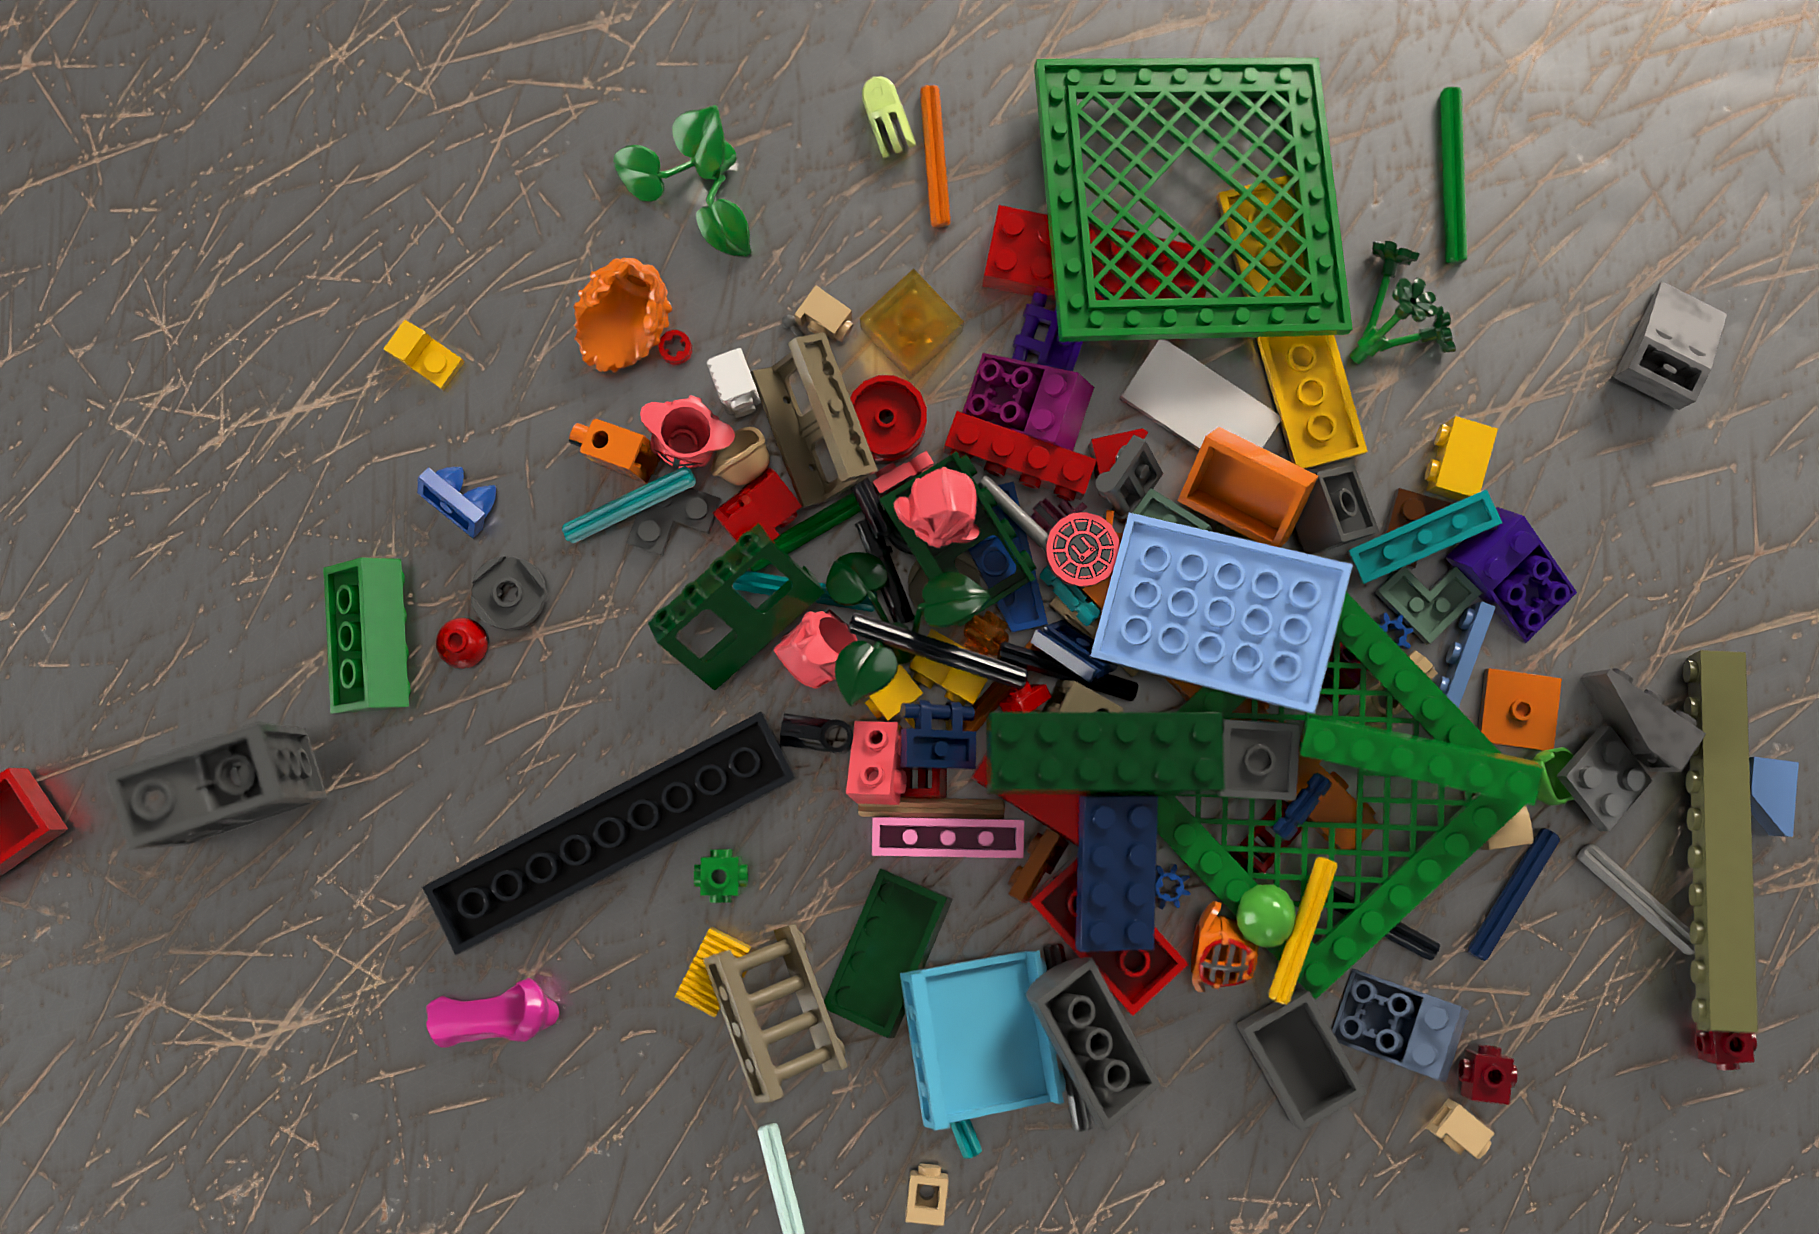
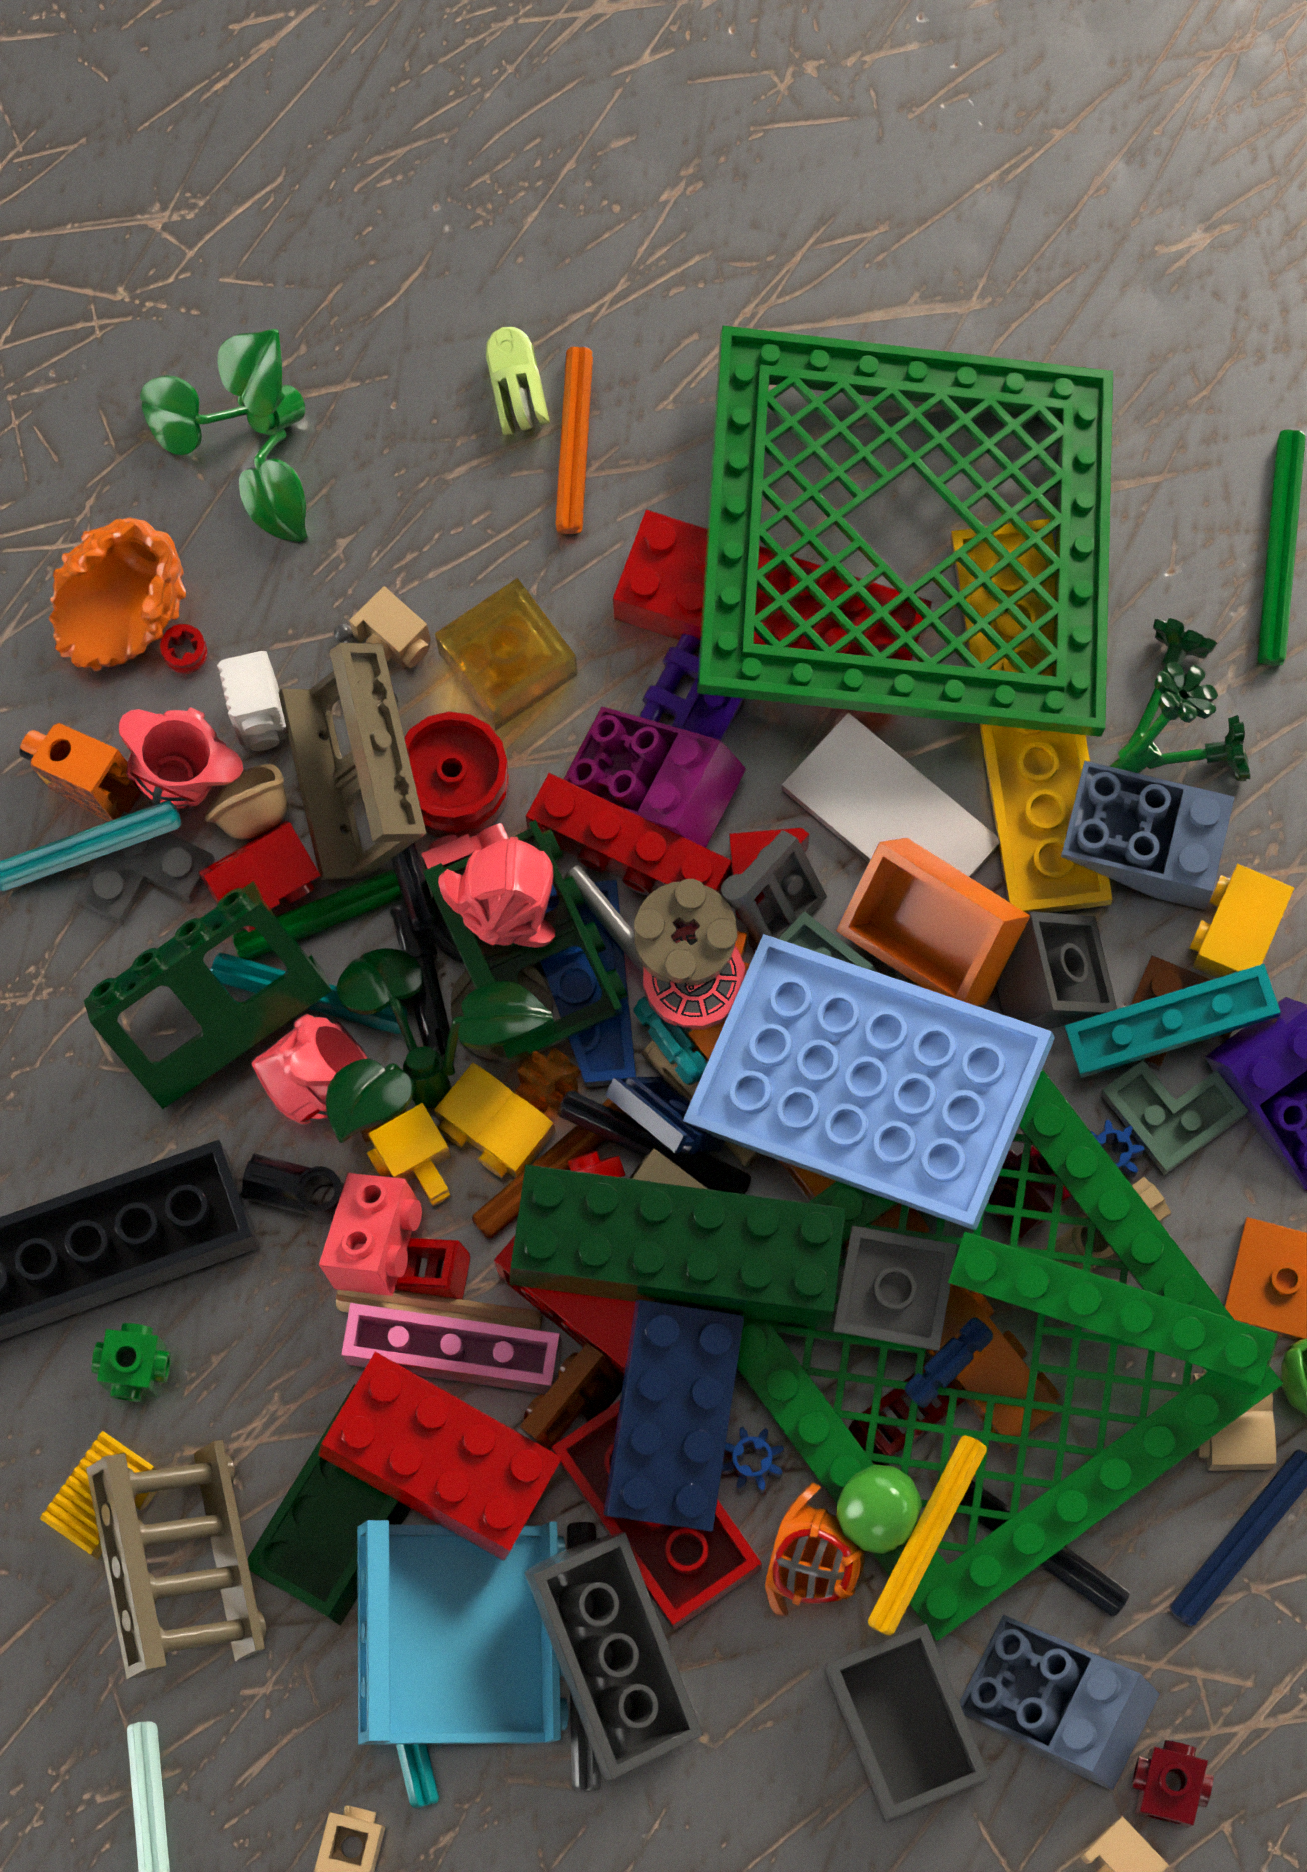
camera: 15 degrees right, 10 degrees down
black axle [848,613,1028,690] -> none
dark blue plate [900,700,976,770] -> none
medium blue plate [1436,601,1496,708] -> none
none -> red brick [318,1351,562,1561]
none -> dark tan plate [634,879,738,986]
none -> sand blue slope [1061,761,1235,910]

